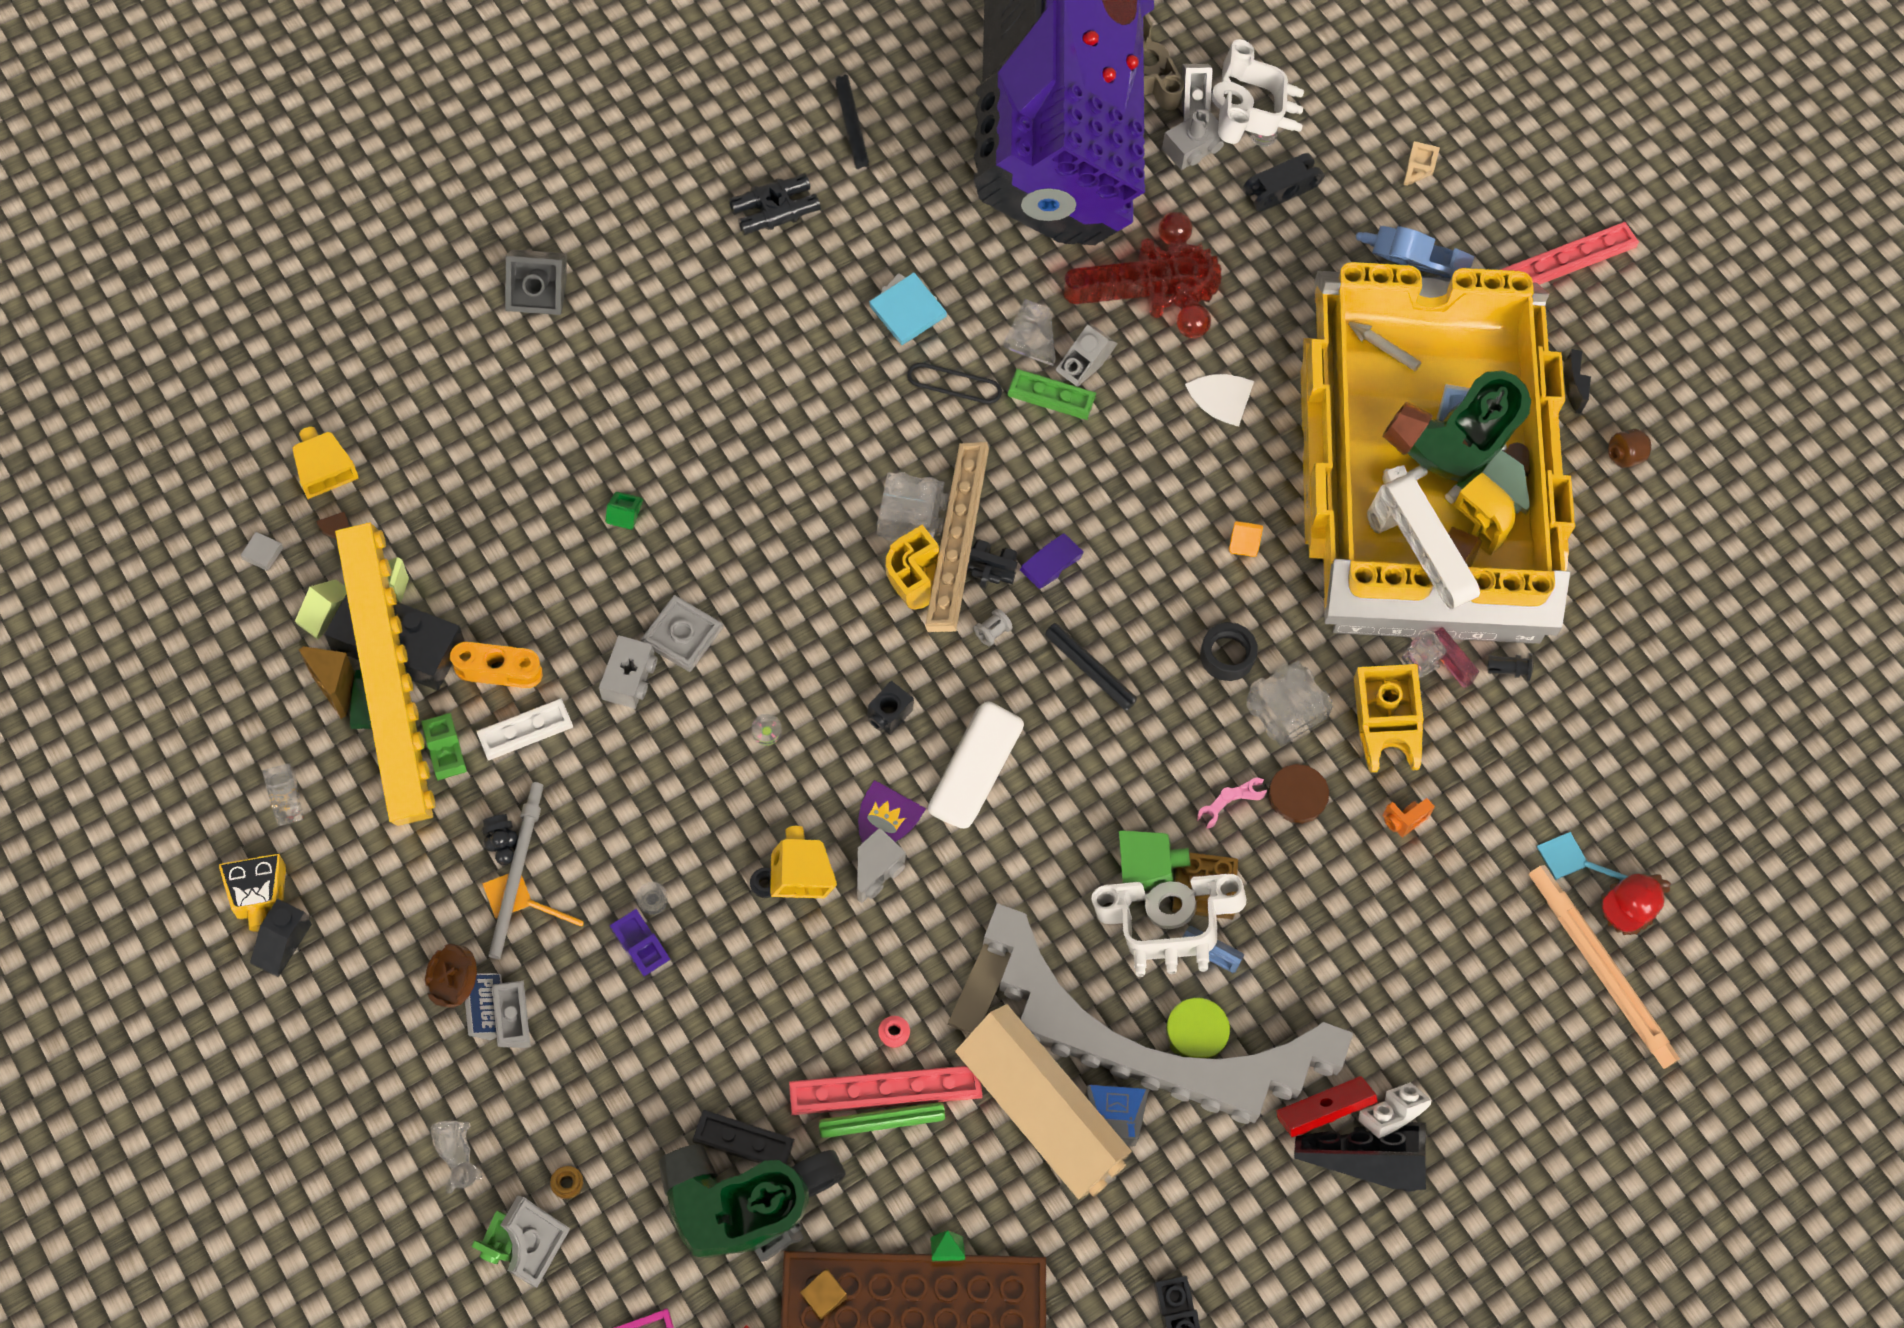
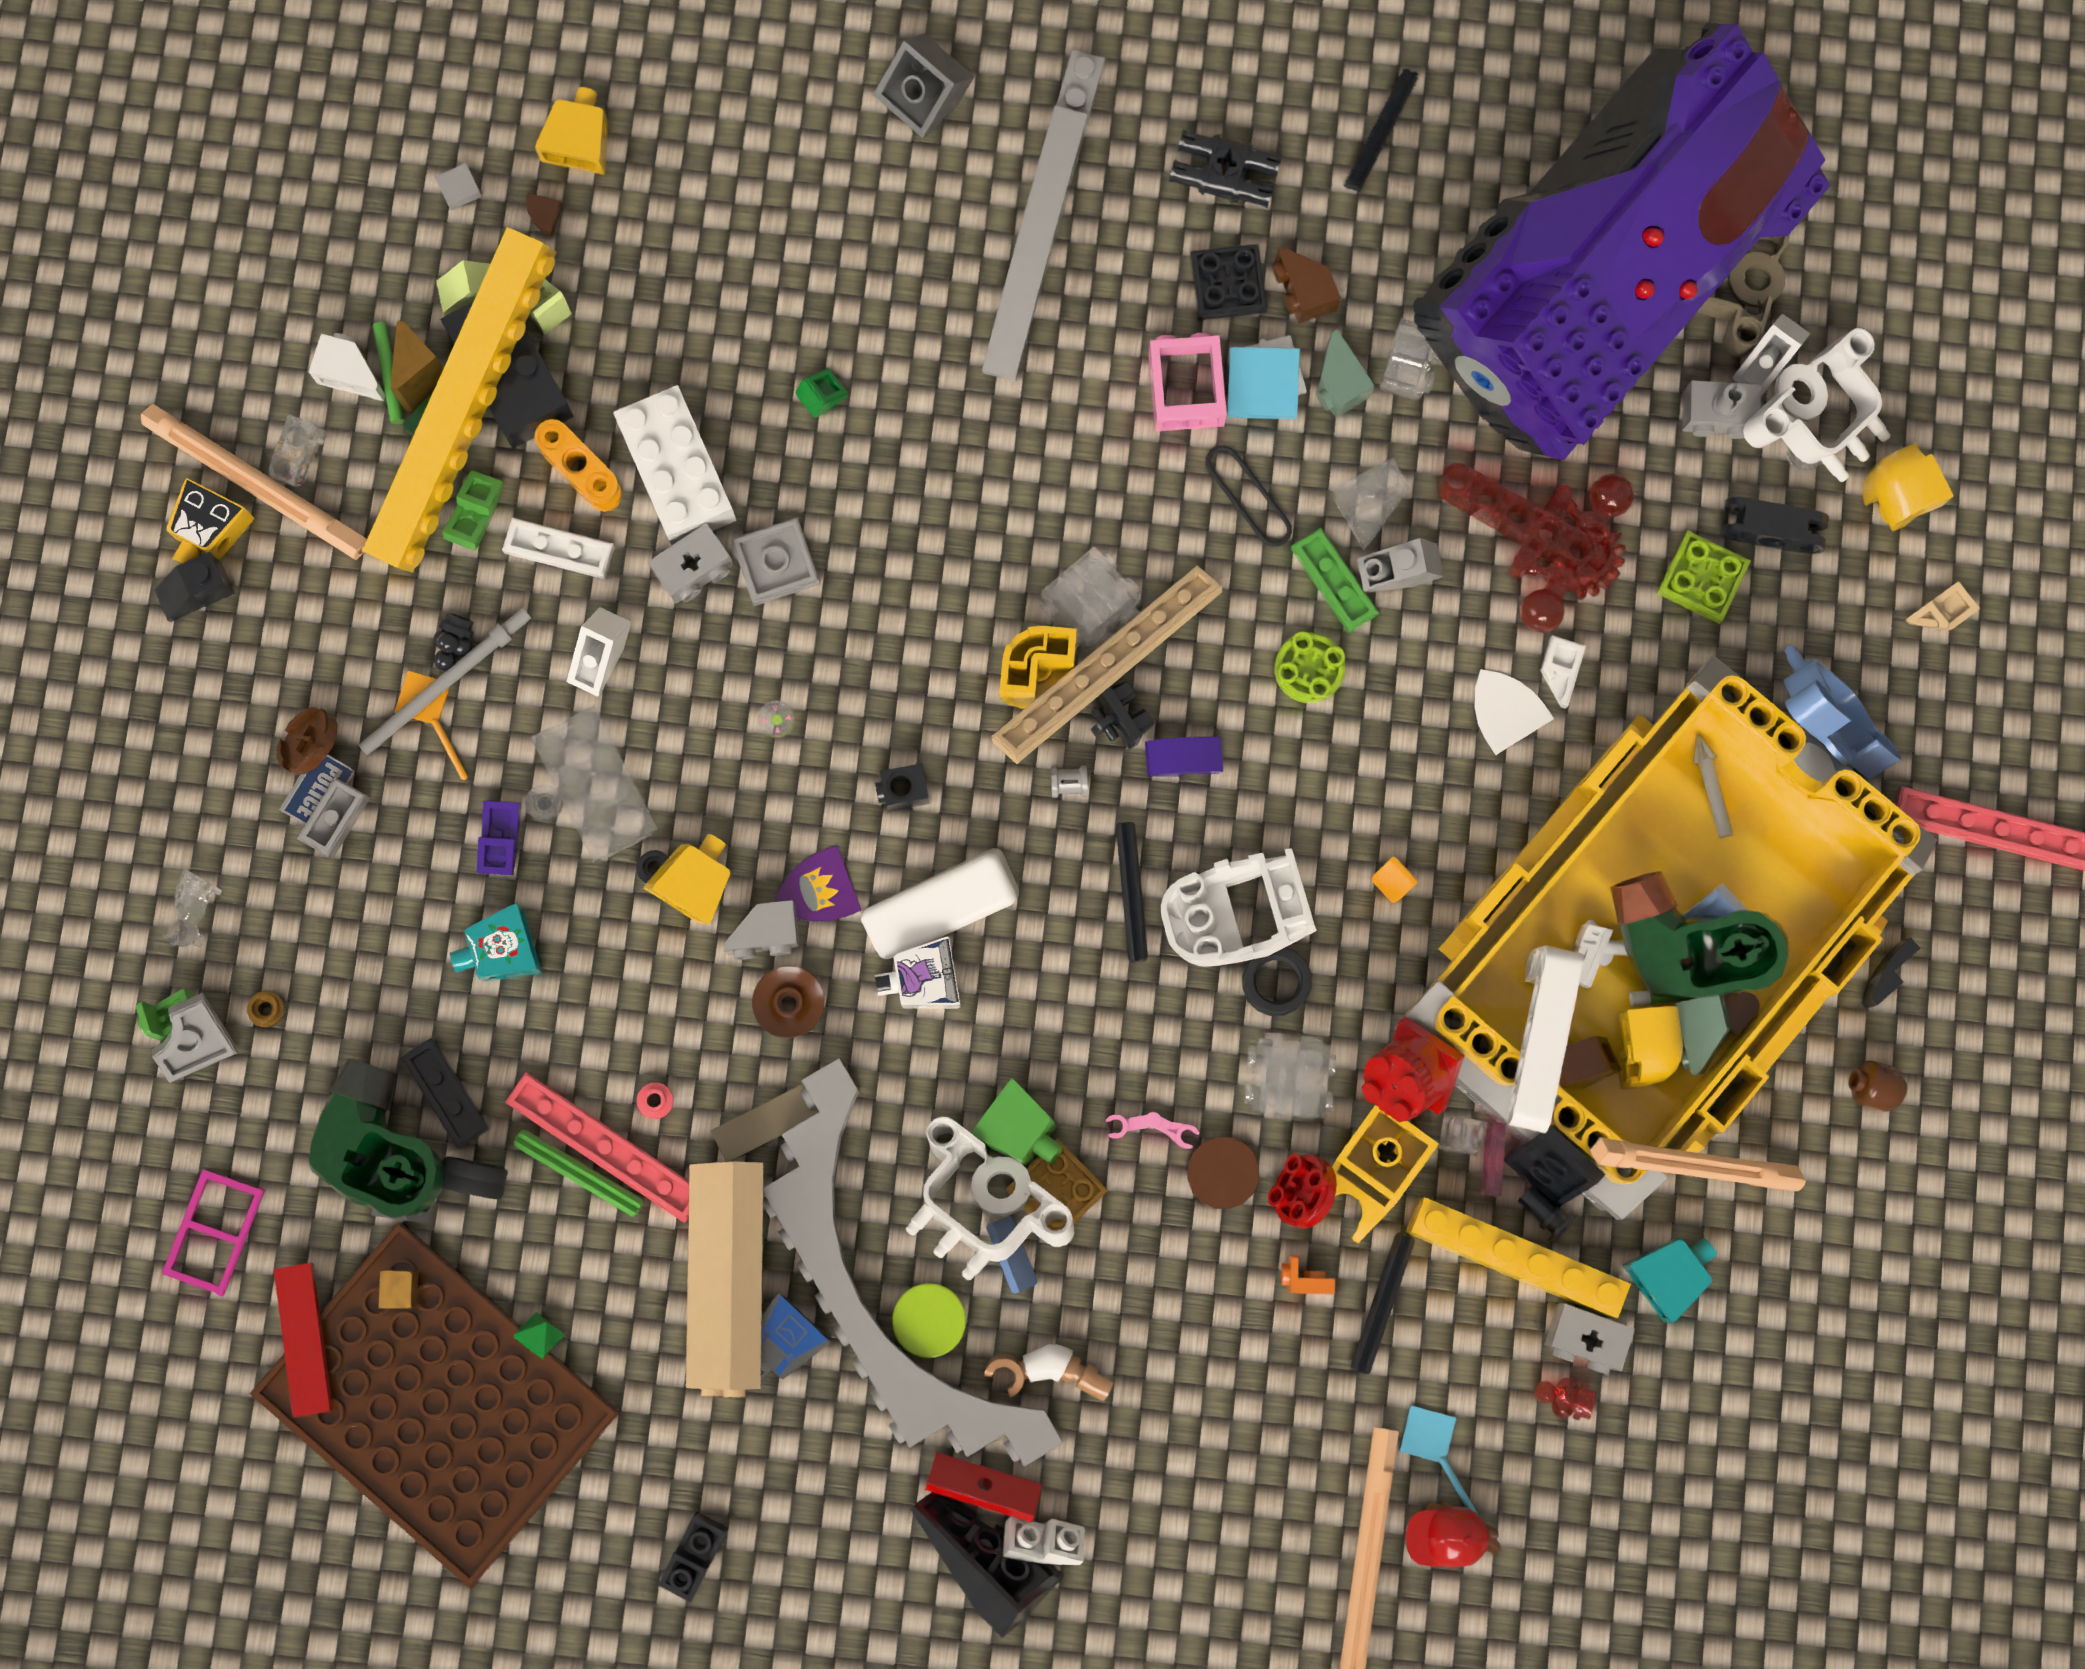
camera: 40 degrees right, 15 degrees up
none -> light nougat piece [141,403,367,560]
none -> white slope [309,333,386,401]
none -> bright green bar [373,322,405,424]
none -> teal torso [450,903,542,981]
none -> clear plate [531,705,659,864]
none -> white slope [567,607,631,697]
none -> white brick [613,385,737,546]
none -> reddish brown dish [752,966,825,1038]
none -> torso [875,937,961,1009]
none -> light grey slope [982,50,1105,381]
none -> piece [984,1344,1114,1402]
none -> bright pink window [1148,333,1227,431]
none -> white slope [1161,848,1317,966]
none -> black tile [1190,244,1267,320]
none -> red tile [1268,1153,1337,1229]
none -> reddish brown slope [1272,247,1341,324]
none -> lime tile [1274,632,1346,703]
none -> sand green slope [1317,330,1375,418]
none -> black axle [1351,1233,1415,1375]
none -> red piece [1361,1016,1465,1122]
none -> clear brick [1379,318,1439,401]
none -> yellow brick [1405,1197,1631,1318]
none -> black tile [1503,1125,1605,1207]
none -> clear red piece [1534,1377,1597,1421]
none -> white tile [1540,635,1586,709]
none -> light grey brick [1544,1303,1635,1375]
none -> light nougat piece [1590,1138,1806,1191]
none -> teal torso [1622,1238,1718,1323]
none -> lime tile [1656,531,1751,624]
none -> yellow brick [1862,443,1954,532]

